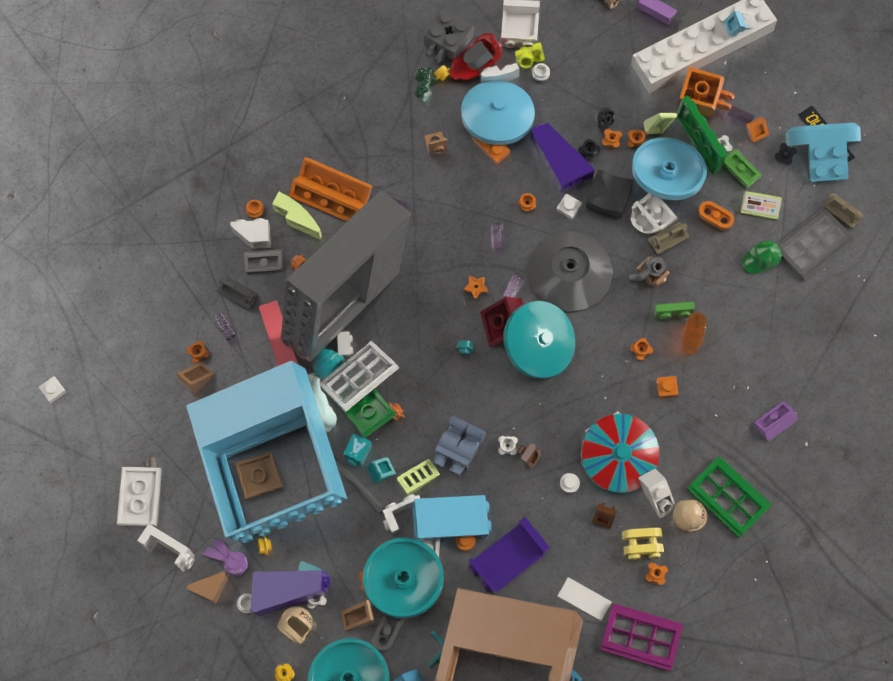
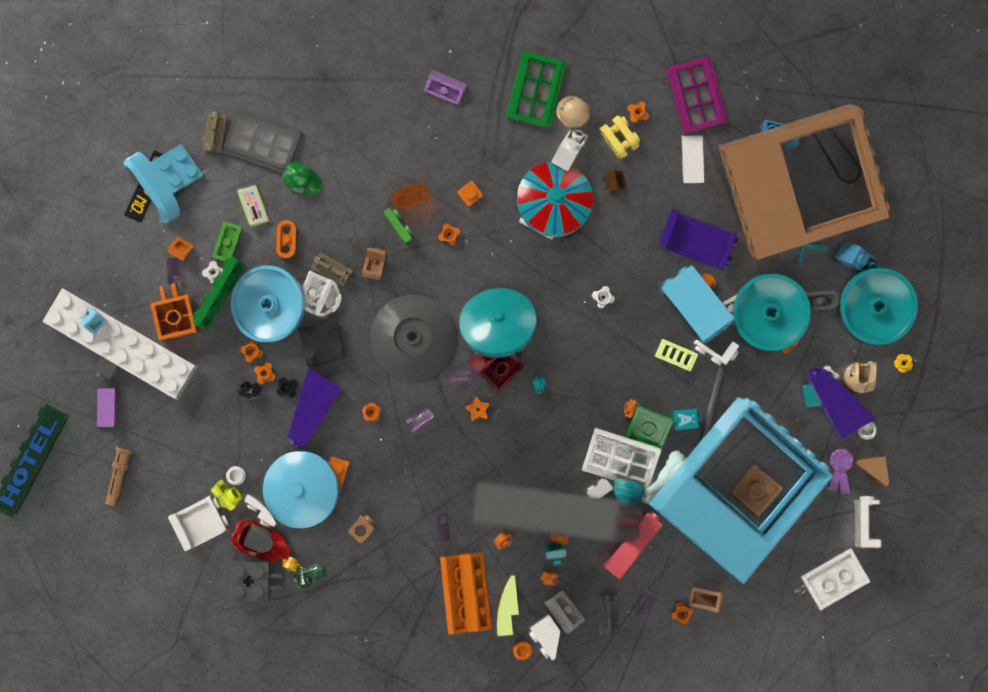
camera: 125 degrees left, 15 degrees up
yellow plate [257,536,271,556] -> none
medium nougat slope [341,600,375,631] -> none
teal slope [367,457,396,484] -> none
sand blue hips [434,415,486,476] -> none
reddish brown tile [516,443,542,470] -> none
white plate [556,193,582,220] -> none
white plate [560,473,580,493] -> none
dark grey plate [629,257,665,282] -> none
yellowish green slope [643,113,677,134] -> none
black plate [775,143,797,164] -> none

